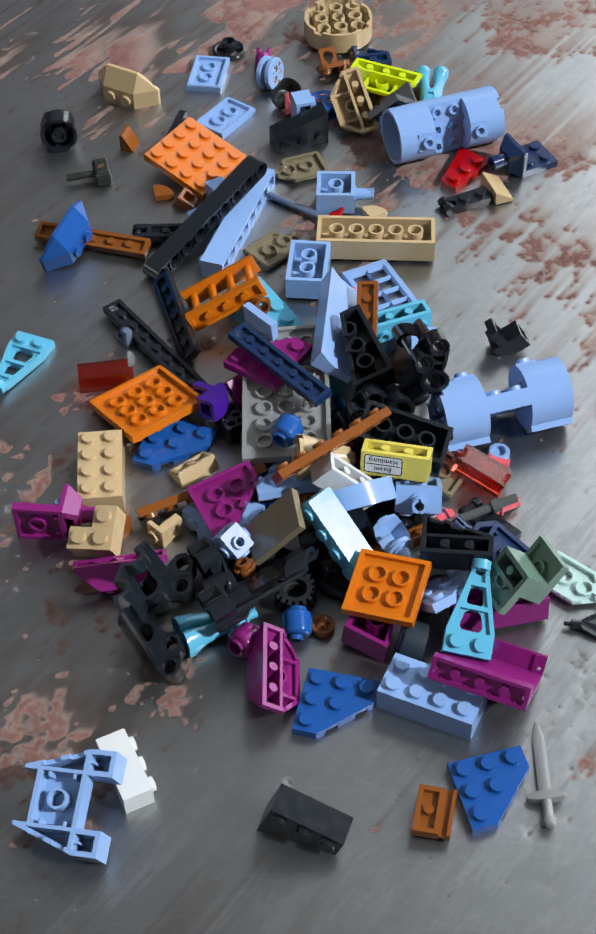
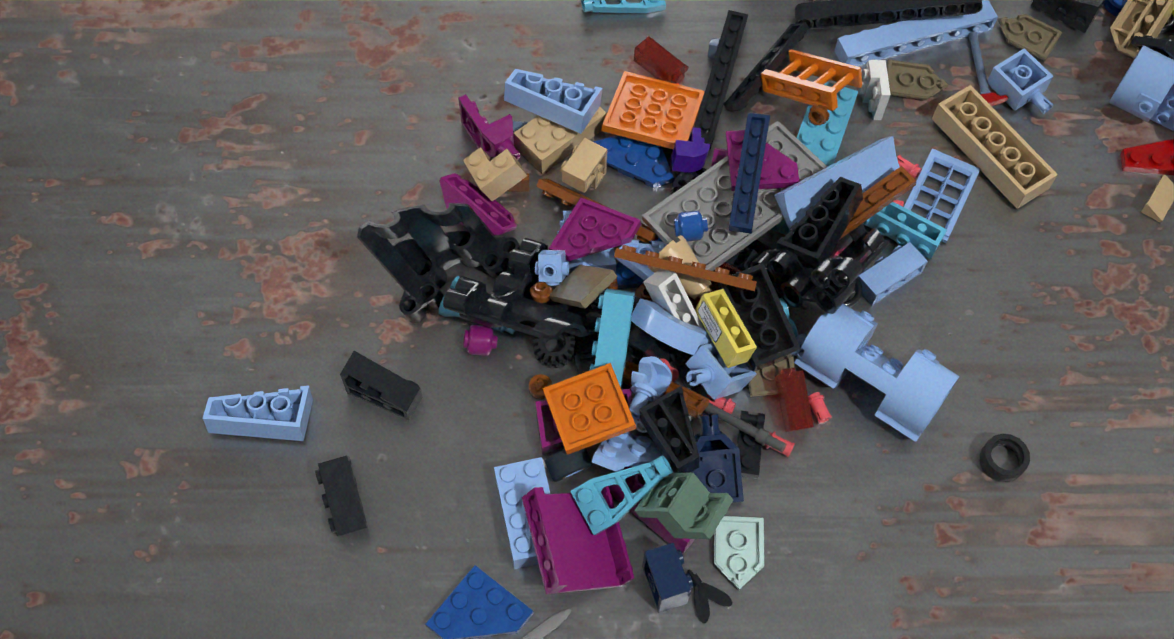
camera: 50 degrees right, 15 degrees up
light blue wedge [12,749,127,865] -> none
white brick [96,728,157,814] -> none
tan bracket [146,513,184,548] -> none
tan slope [168,451,219,488] -> none
light blue tile [243,302,278,341] -> none
magenta wedge [247,622,300,714] -> none
blue head [281,605,312,642] -> none
light blue brick [285,240,331,299] -> none
blue plate [291,667,381,739] -> none
tan tile [361,205,387,217] -> none
dark orange plate [411,784,457,842] -> none
black plate [438,186,493,216] -> none
black brick [484,318,530,356] -> none
light blue tile [488,443,510,459] -> none
none -> light blue wedge [203,385,313,441]
none -> black wedge [340,351,422,421]
none -> light blue wedge [504,69,603,134]
none -> tan brick [560,138,607,193]
none -> dark blue brick [642,543,693,613]
none -> white plate [858,59,890,120]

